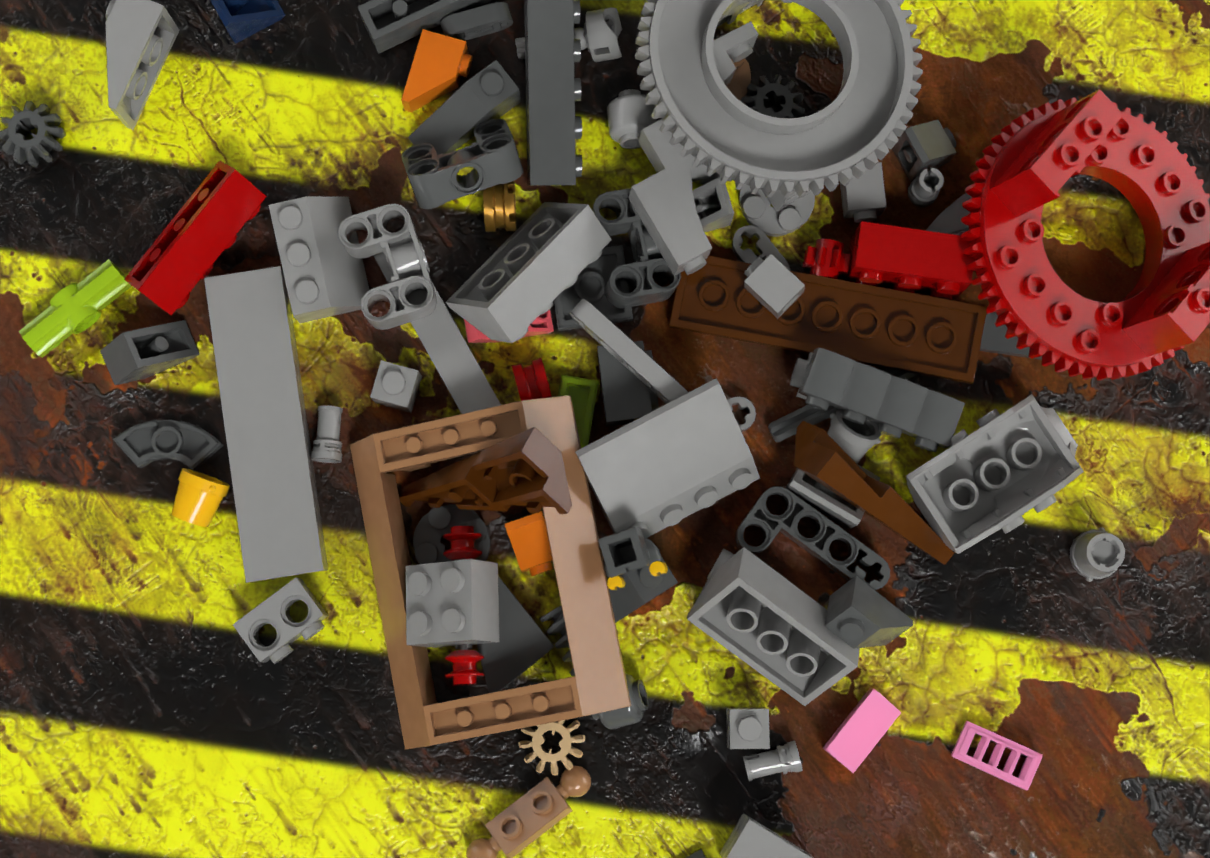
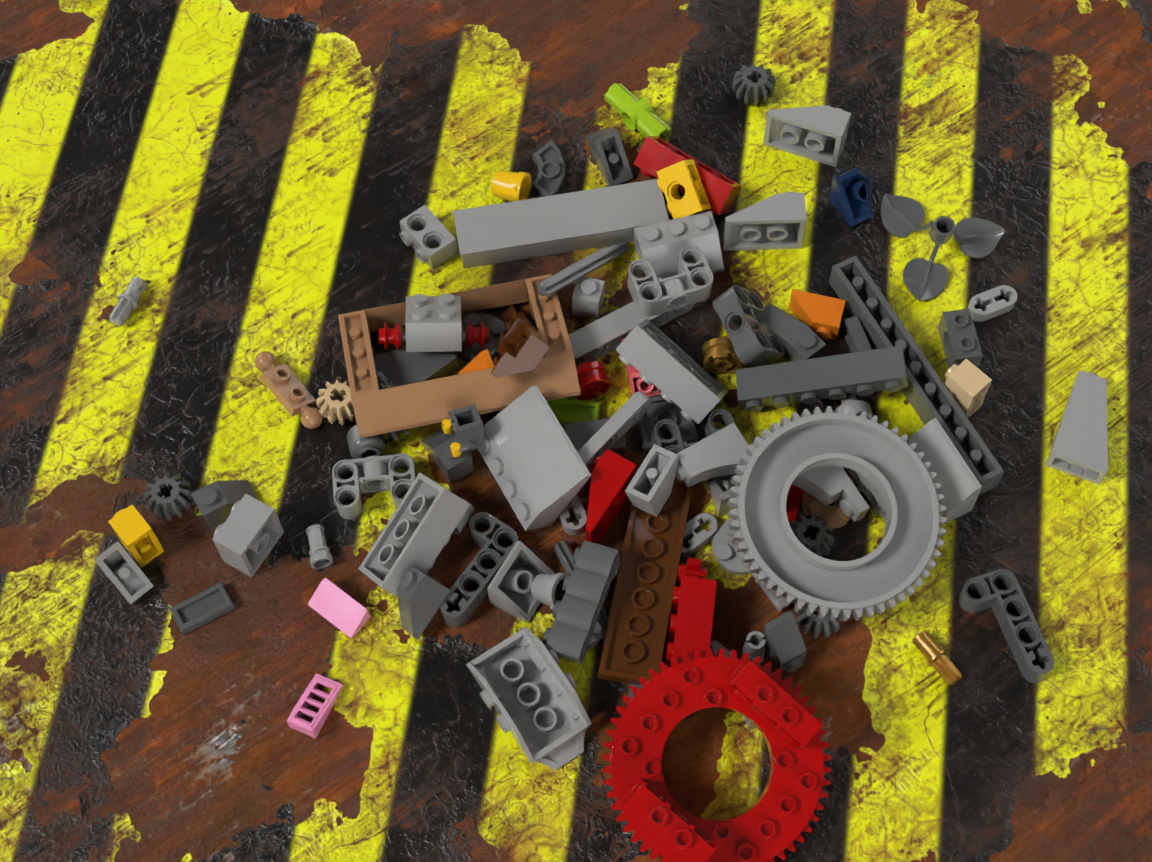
camera: 95 degrees right, 20 degrees down
light grey pin [311,406,343,463] -> none
light grey brick [726,708,770,749] -> none
light grey brick [744,254,805,319] -> none
reddish brown wedge [794,421,954,565] -> none
light grey brick [840,162,886,223] -> none
light grey piece [1069,527,1125,582] -> none
none -> light grey beam [332,453,417,519]
none -> dark grey axle [538,239,629,297]
none -> red slope [586,449,636,544]
none -> light grey slope [625,444,680,517]
none -> yellow brick [657,159,711,219]
none -> light grey slope [723,192,807,251]

